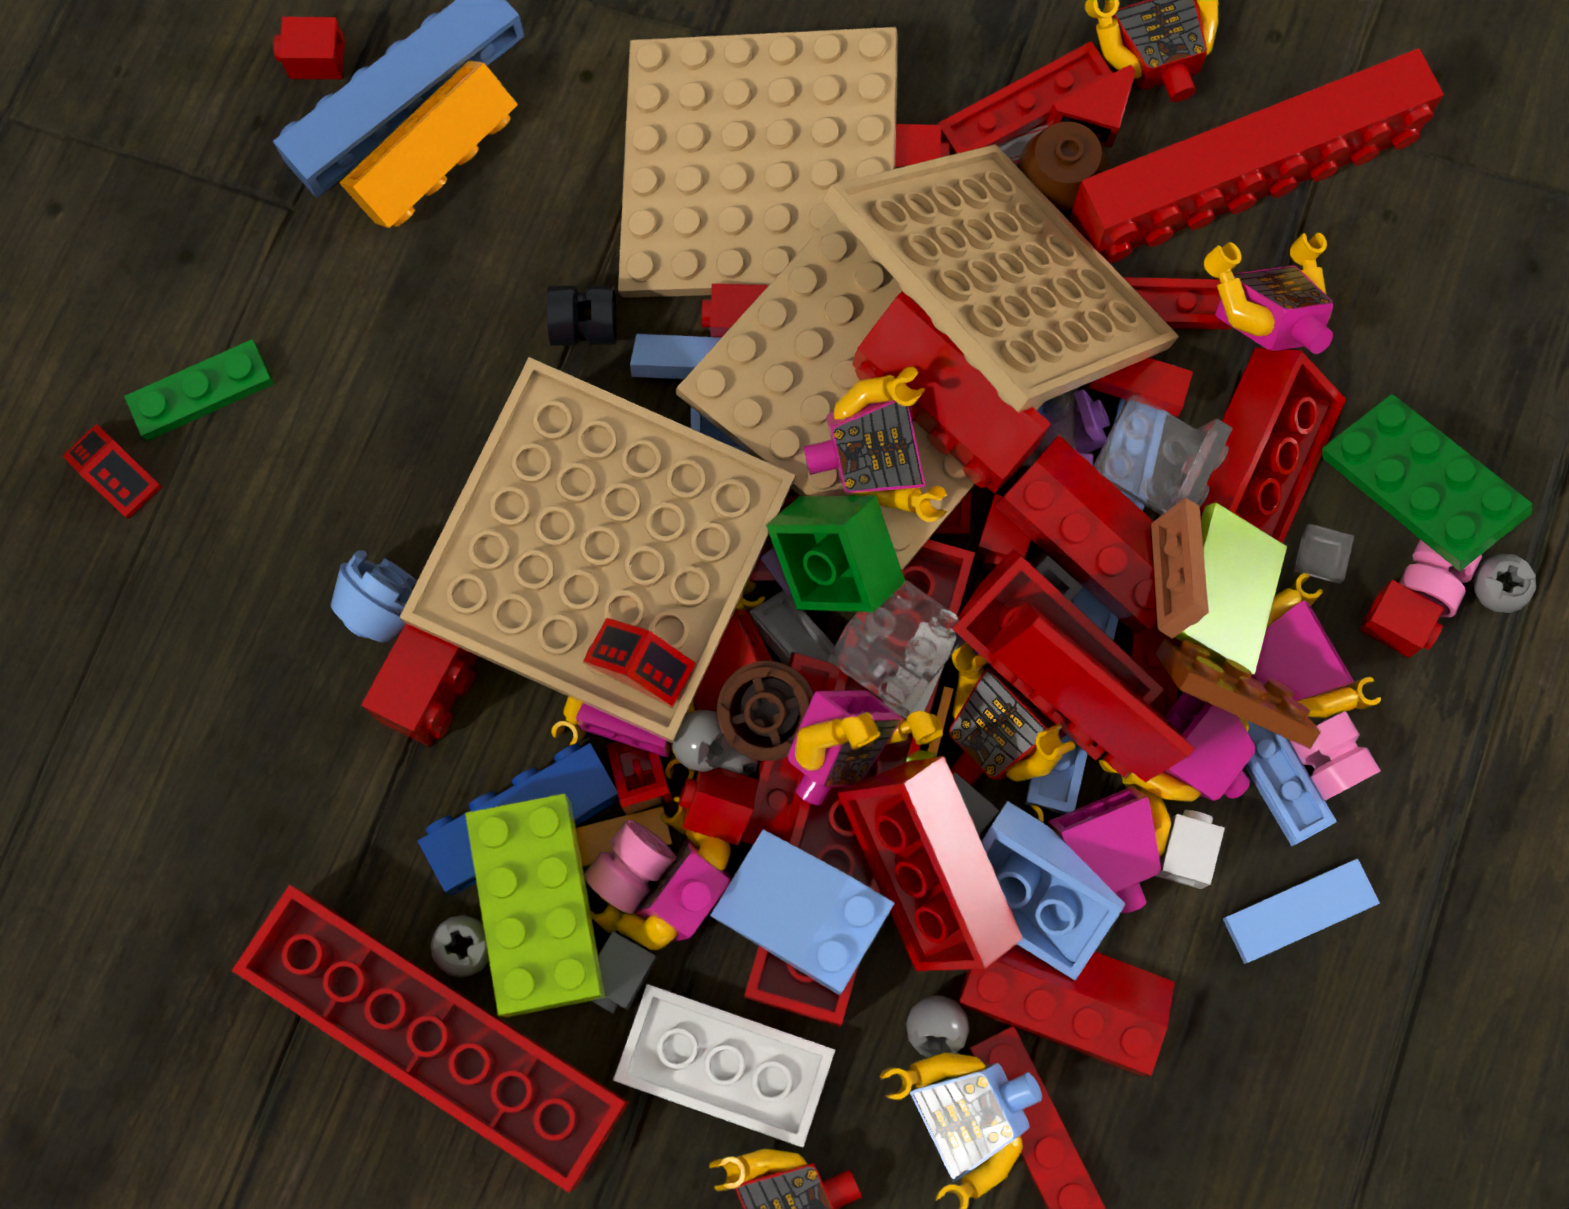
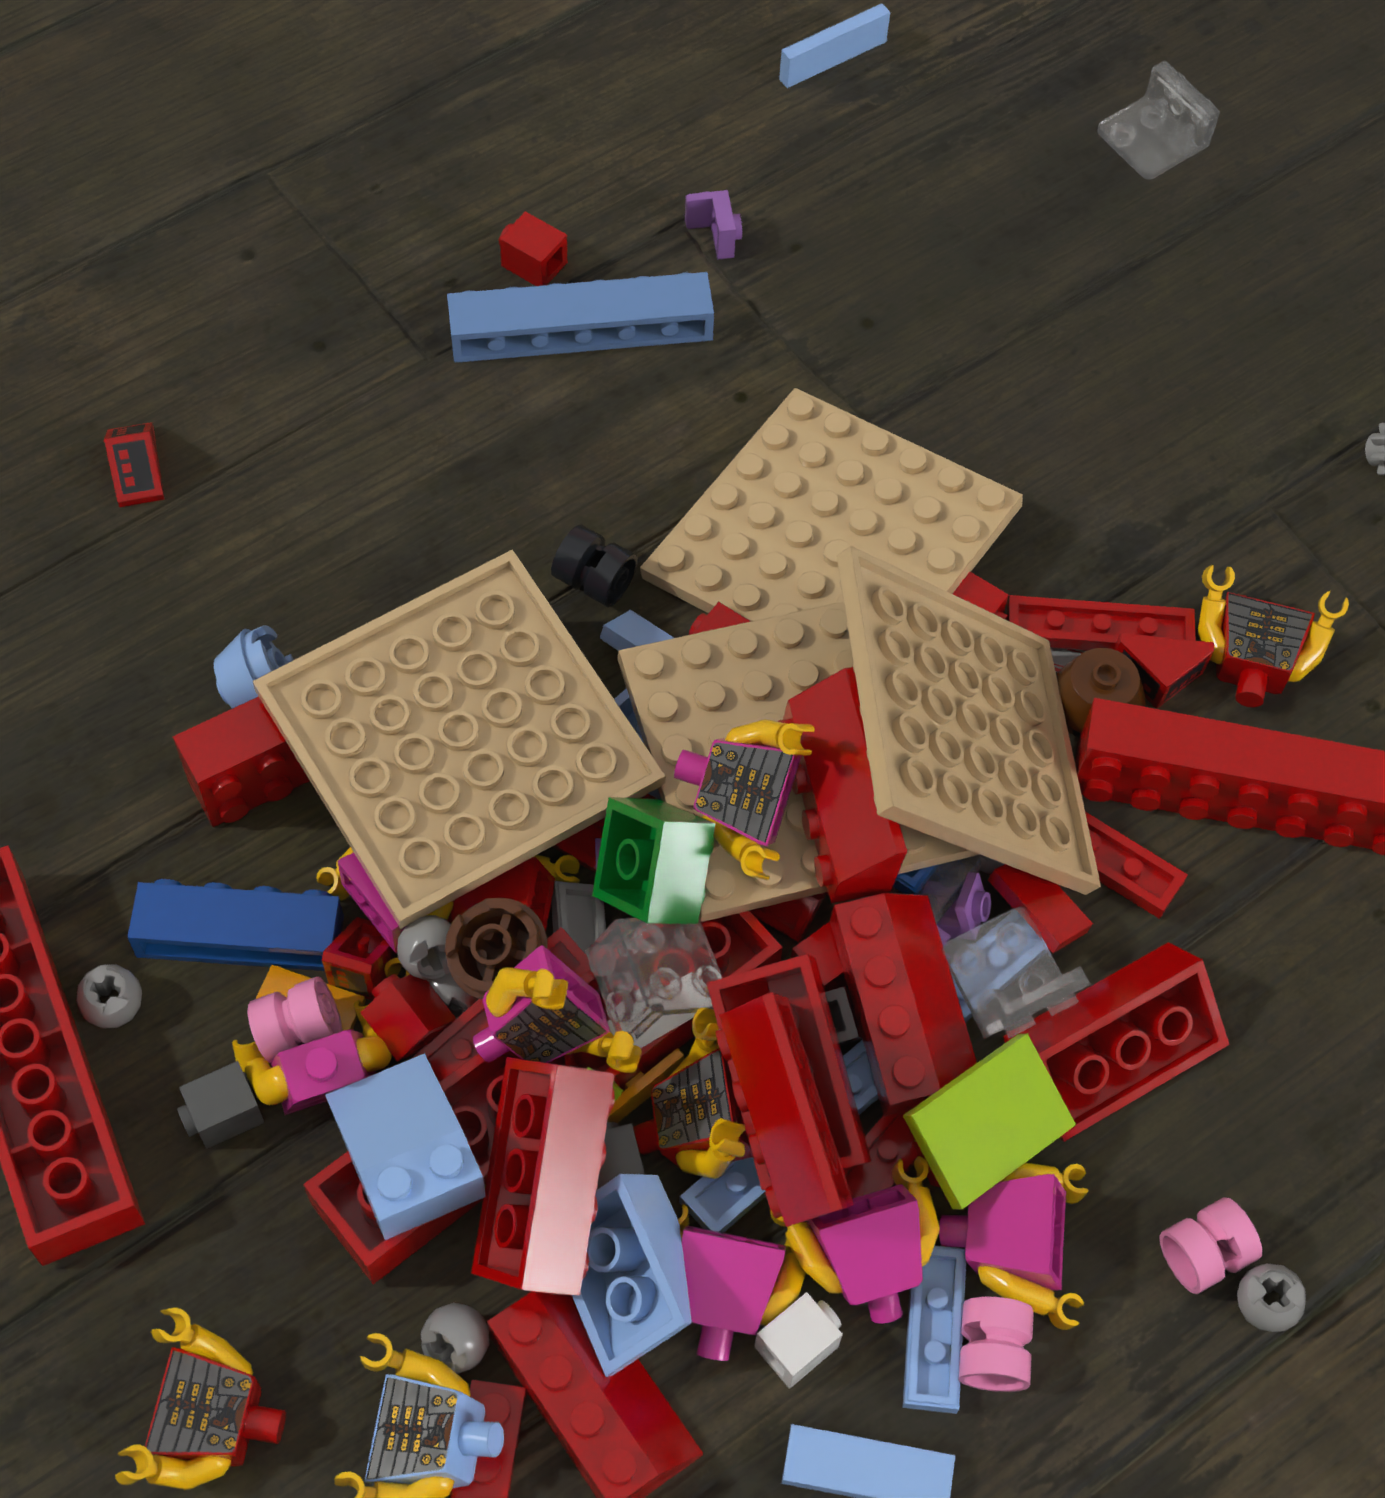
camera: 30 degrees right, 15 degrees down
green plate [124,339,274,441] -> none
light orange brick [340,61,518,228] -> none
lime brick [465,794,606,1017] -> none
slope [583,618,696,709] -> none
white plate [613,984,835,1147] -> none
nougat plate [1151,497,1209,639] -> none
dark orange plate [1155,638,1321,749] -> none
torso [1204,233,1333,354] -> none
clear tile [1294,523,1354,584] -> none
green plate [1322,394,1533,572] -> none
red brick [1358,580,1444,658] -> none

